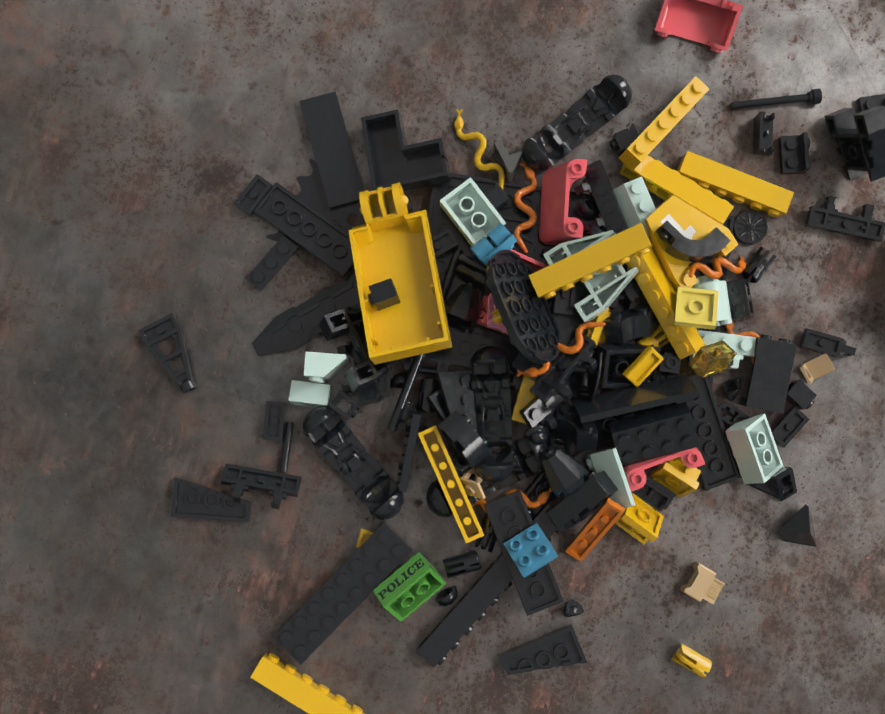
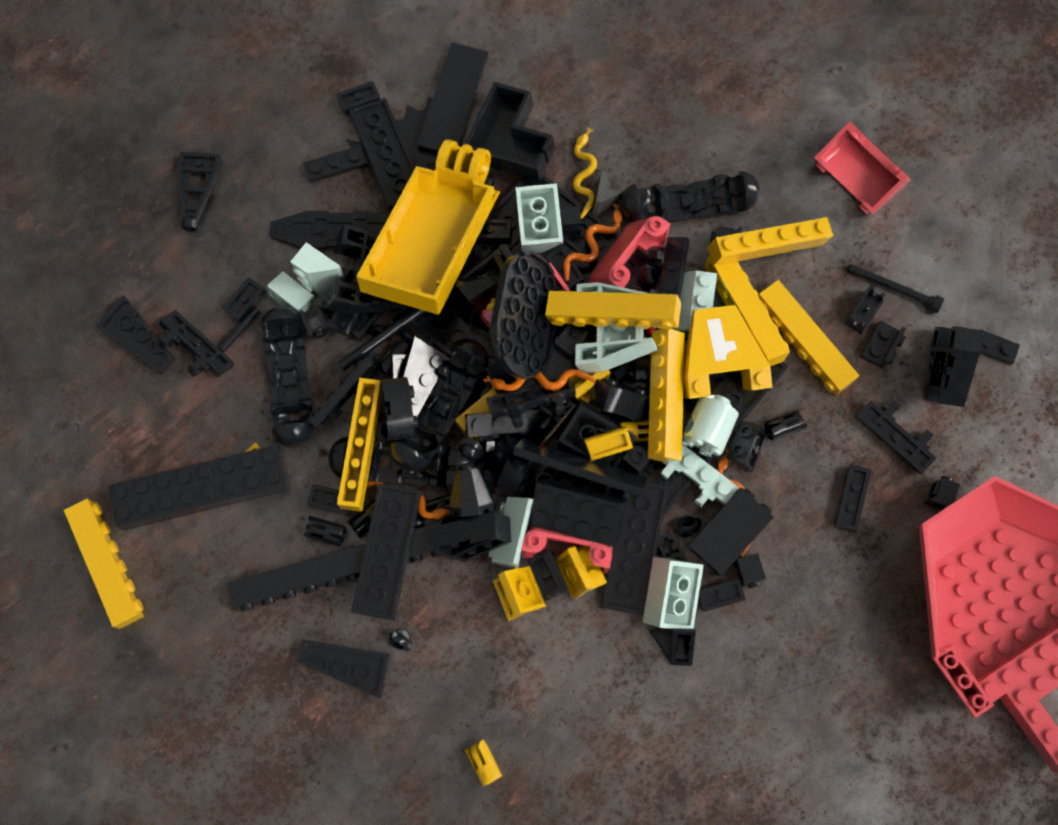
camera: 40 degrees right, 10 degrees down
black brick [368,278,401,311] -> none
bright green brick [373,552,446,622] -> none
black piece [435,586,458,607] -> none
tan bracket [460,468,486,499] -> none
dark azure plate [470,223,518,266] -> none
dark azure plate [503,523,558,578] -> none
orange plate [565,498,625,562] -> none
black arch [656,221,731,262] -> none
light yellow plate [674,287,719,330] -> none
tan piece [680,561,725,605] -> none
orange animal [689,256,746,279] -> none
clear yellow brick [689,341,737,378] -> none
black wheel [733,210,768,245] -> none
black slope [778,504,817,547] -> none
black hinge [799,328,857,358] -> none
tan bracket [800,353,835,384] -> none
none -> black plate [307,484,351,515]
none -> black plate [834,464,871,532]

